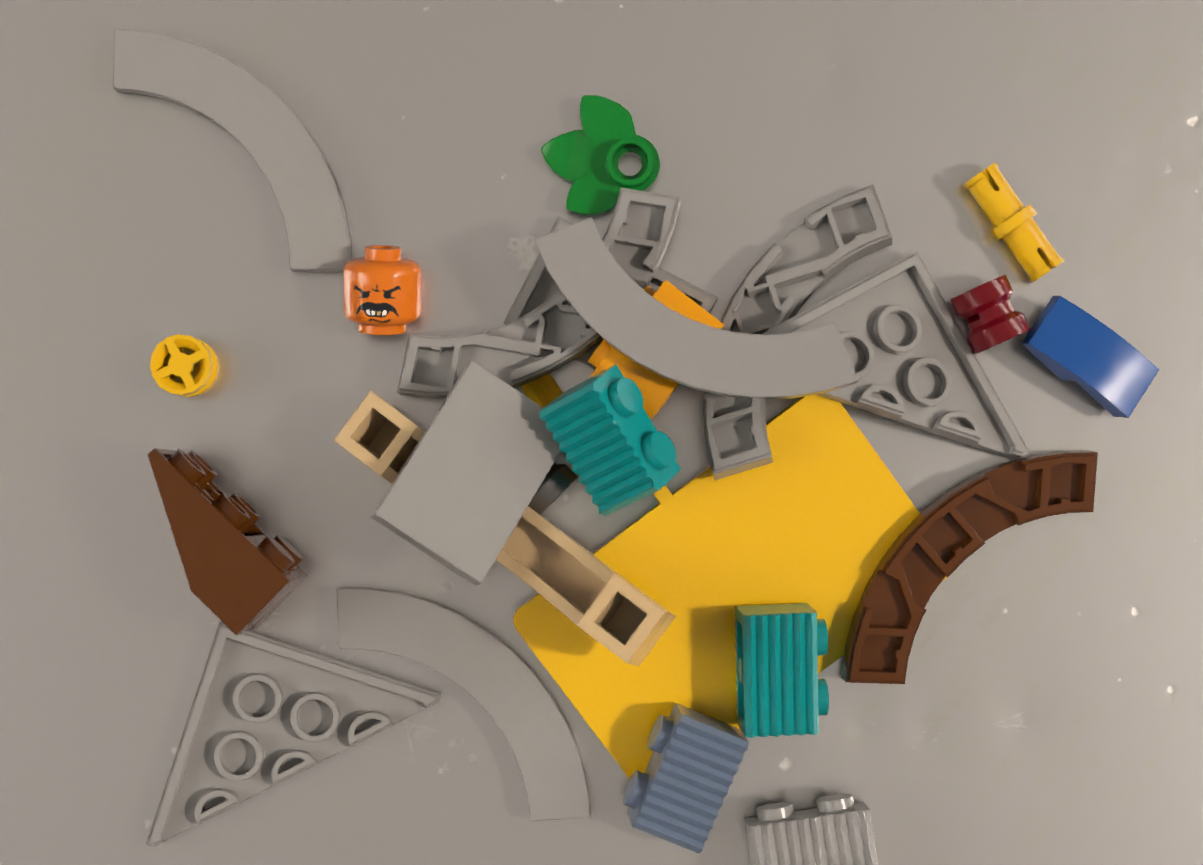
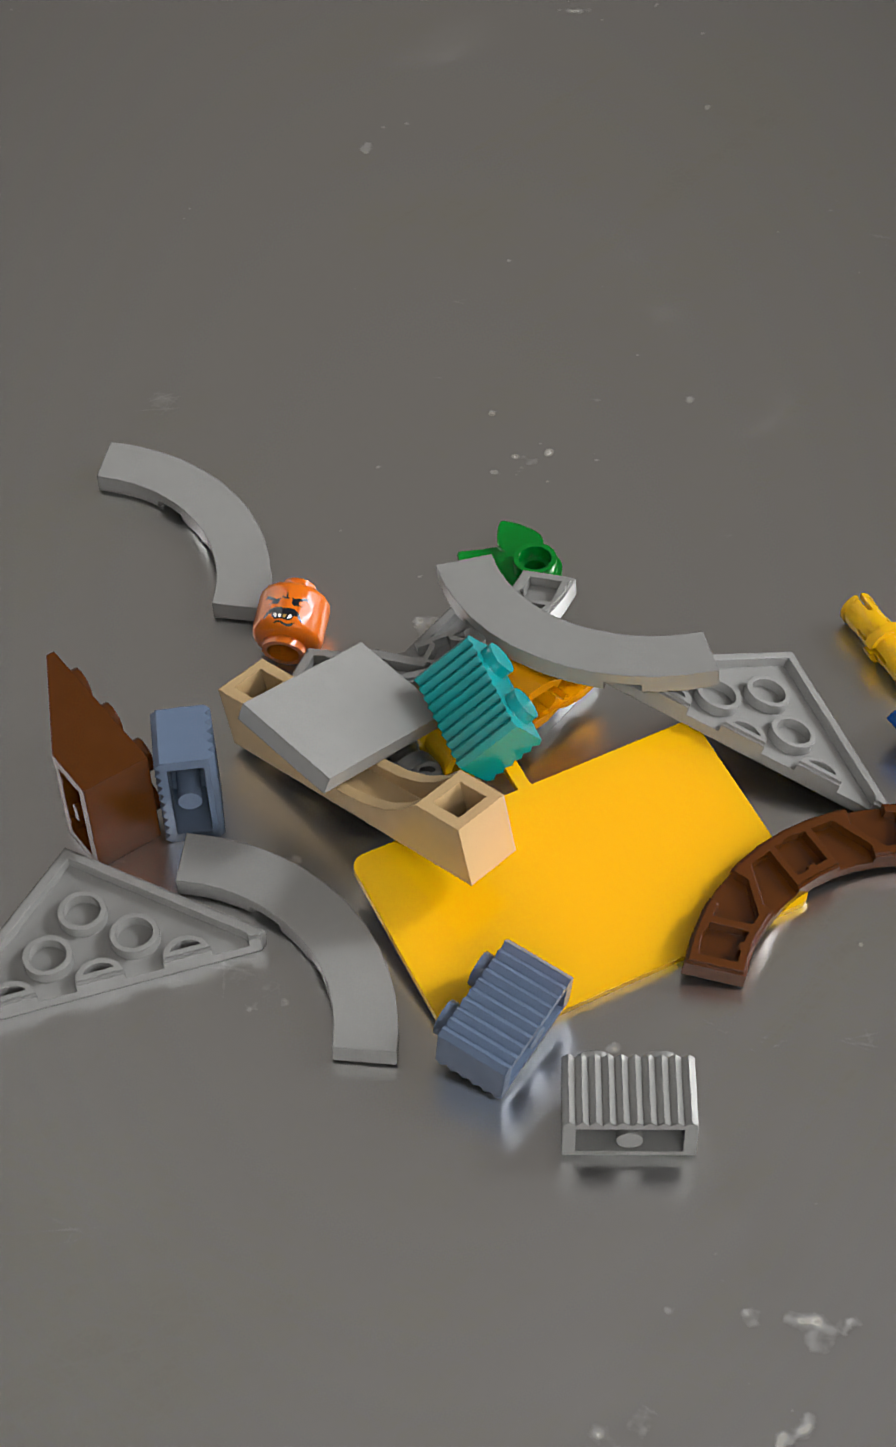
camera: 10 degrees right, 40 degrees down
yellow wheel [150,334,220,397] -> none
light grey tile [703,184,892,480] -> none
teal brick [735,603,829,738] -> none
dark red wheel [950,274,1031,354] -> none
none -> sand blue brick [150,705,226,843]

